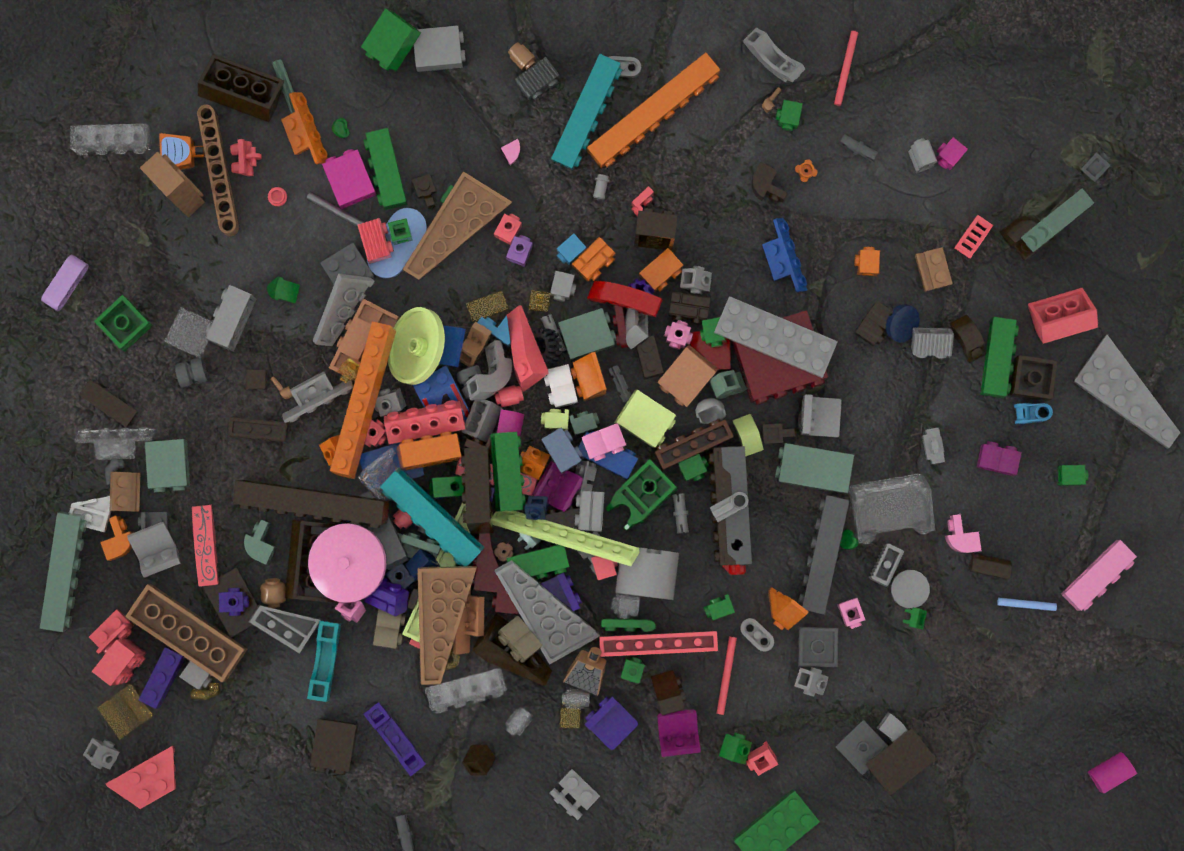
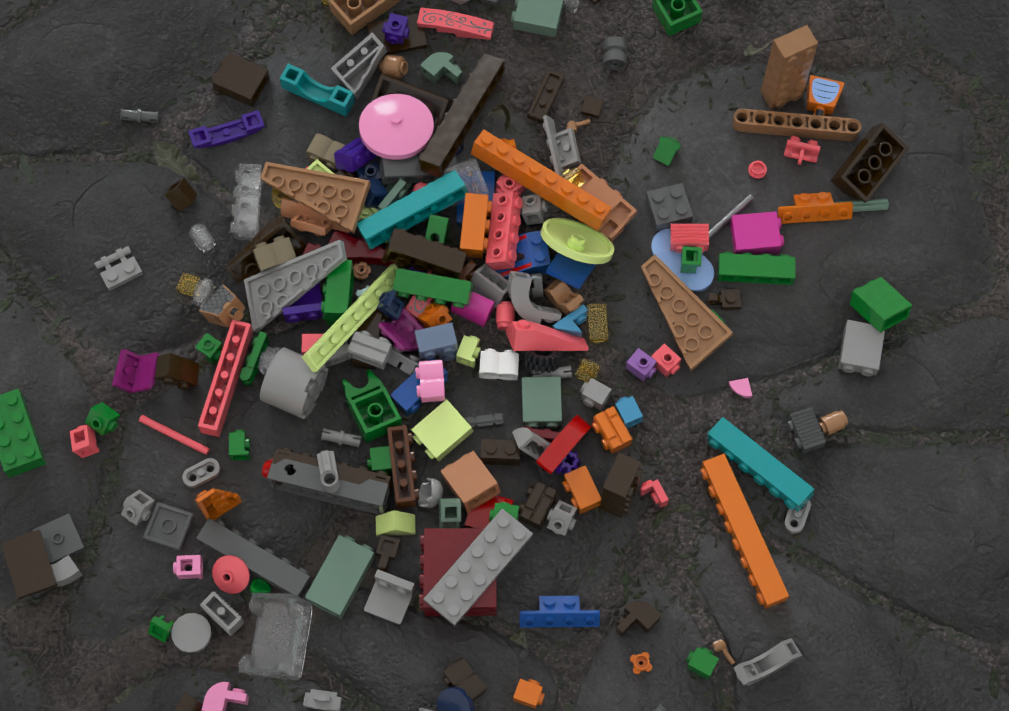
camera: 110 degrees right, 15 degrees down
clear brick [70,124,151,155] -> none
clear tile [165,307,213,358] -> none
light grey brick [205,285,257,352] -> none
light grey wing [313,274,375,346] -> none
green piece [332,118,350,138] -> none
bright pink brick [335,601,366,623] -> none
sand green brick [569,411,600,436] -> none
orange slope [570,352,606,401] -> none
dark purple bracket [584,696,638,750] -> none
light grey pin [593,174,610,200] -> none
bright pink brick [664,320,693,350] -> none
none -> coral dish [212,555,250,594]

